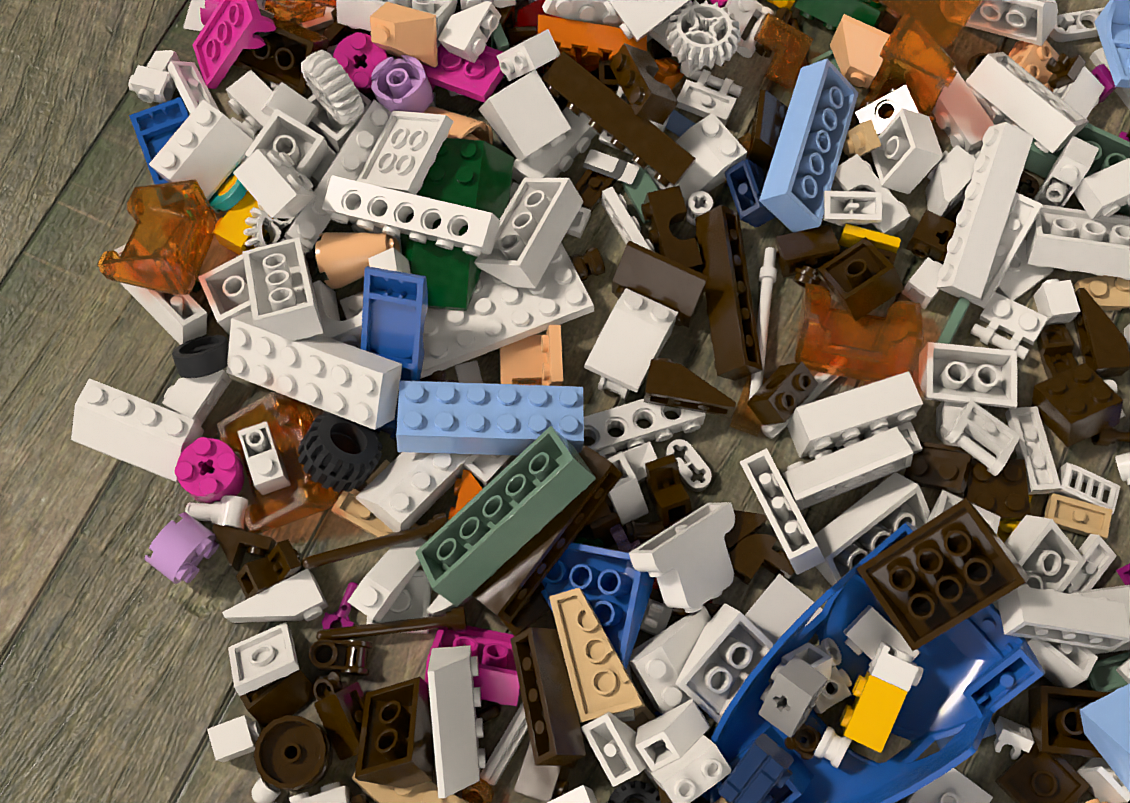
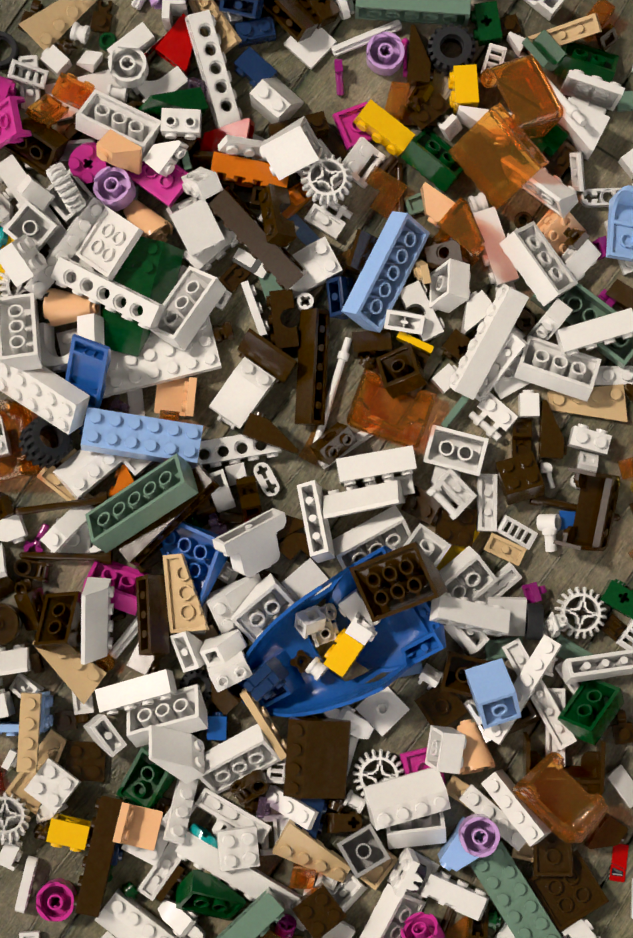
camera: 10 degrees right, 15 degrees up
light grey brick [758,655,828,738] -> none

